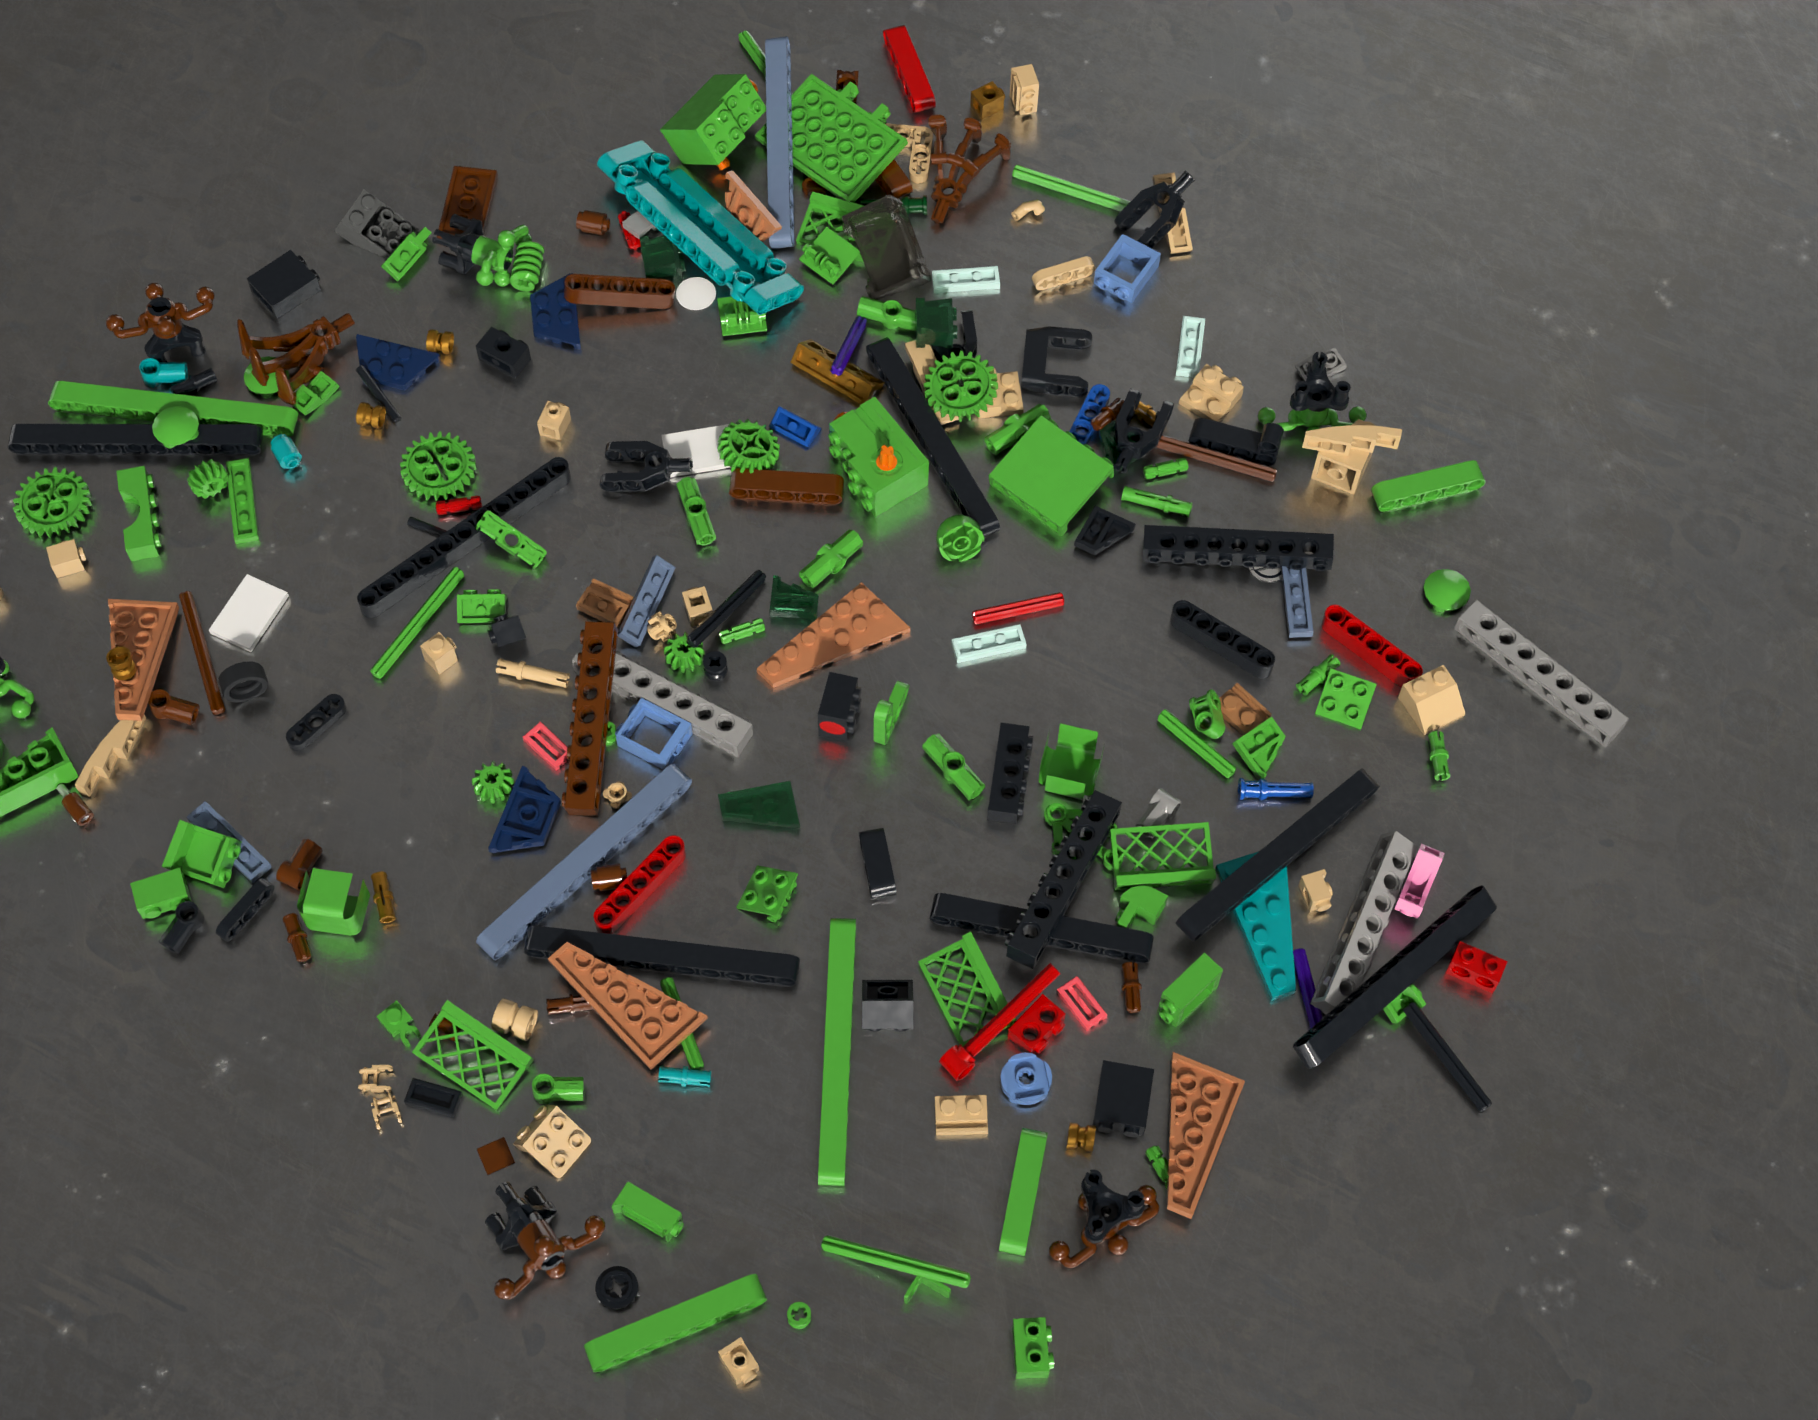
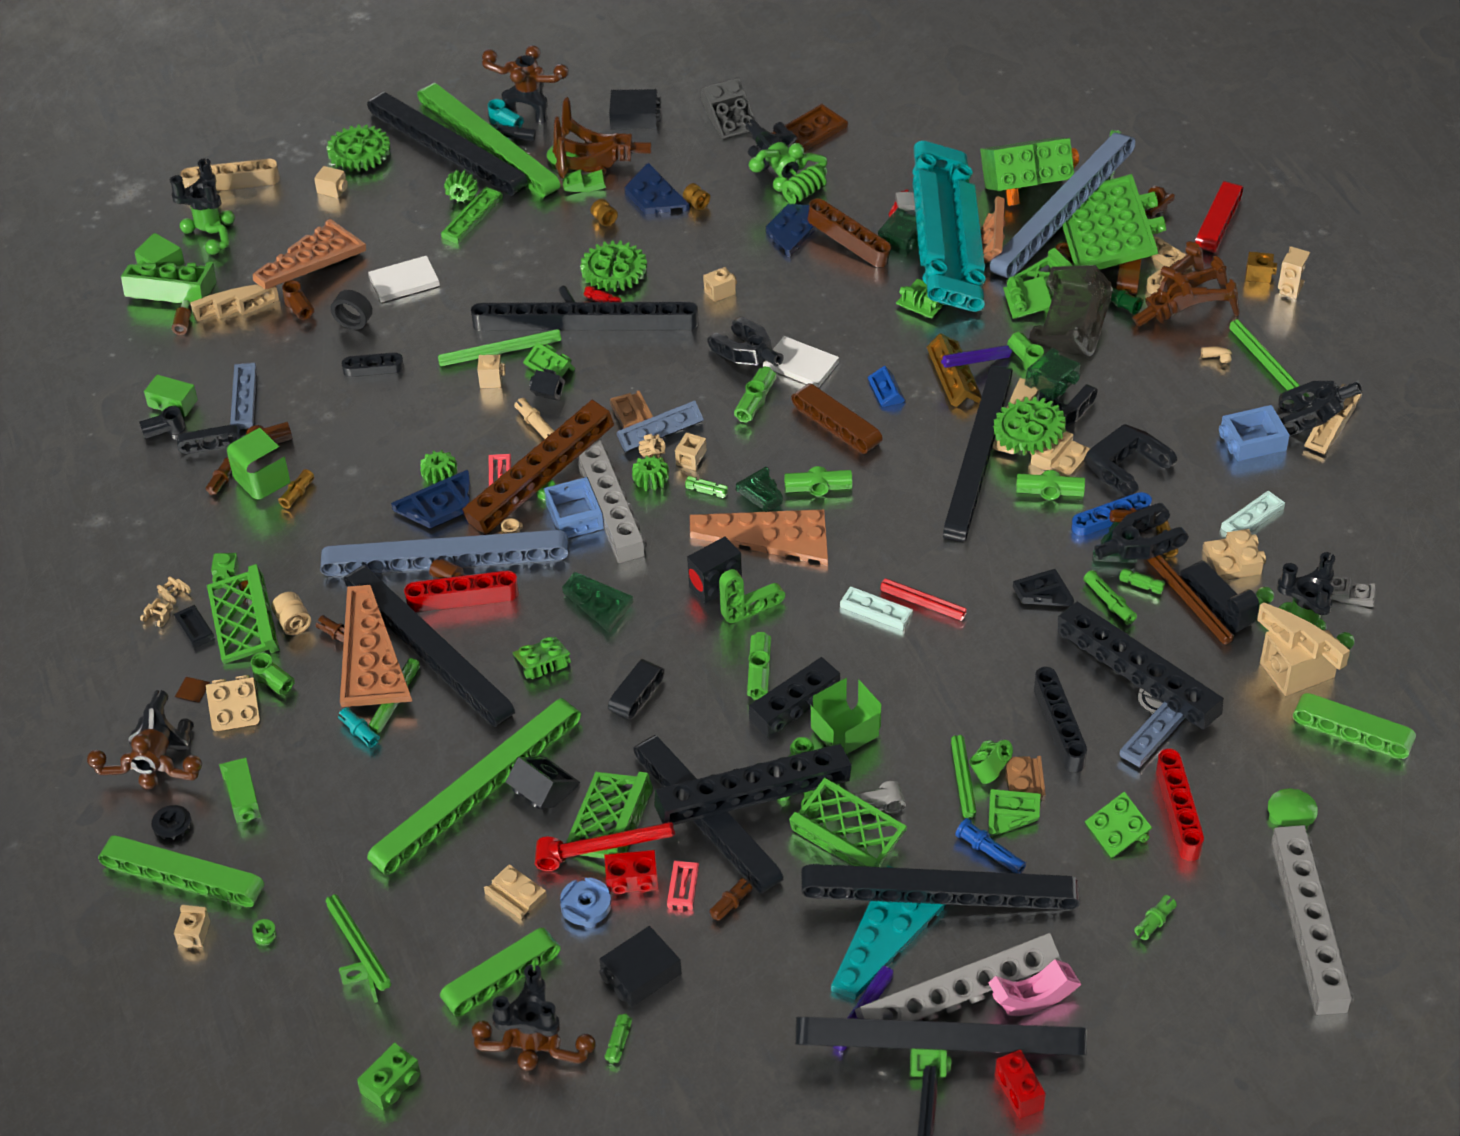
camera: 45 degrees right, 15 degrees down
pearl gold wheel [106,646,137,680] -> none
bright green arch [116,466,162,561] -> none
bright green dish [152,406,199,448] -> none
bright green panel [162,820,242,888] -> none
reddish brown axle [179,591,225,715] -> none
teal brick [270,434,302,469] -> none
black bar [356,365,402,423] -> none
bright green hinge [381,227,432,282] -> none
black brick [476,327,531,378] -> none
bright green piece [476,511,547,569] -> none
reddish brown brick [576,210,610,236] -> none
white sticker [676,277,716,310] -> none
black axle [686,570,766,648] -> none
black wheel [703,651,728,681] -> none
bright green gear [717,419,780,473] -> none
bright green piece [828,396,929,517] -> none
light aqua tile [932,266,1000,293] -> none
bright green cylinder [936,515,984,562] -> none
bright green panel [988,416,1114,537] -> none
tan beam [1032,256,1096,290] -> none
pearl gold wheel [1067,1122,1096,1152] -> none
bright green brick [1115,886,1168,928] -> none
bright green window [1157,952,1223,1027] -> none
nougat wing [1167,1052,1245,1219] -> none
bright green pin [1296,654,1341,696] -> none
tan brick [1298,869,1333,912] -> none
tan slope [1398,665,1465,736] -> none

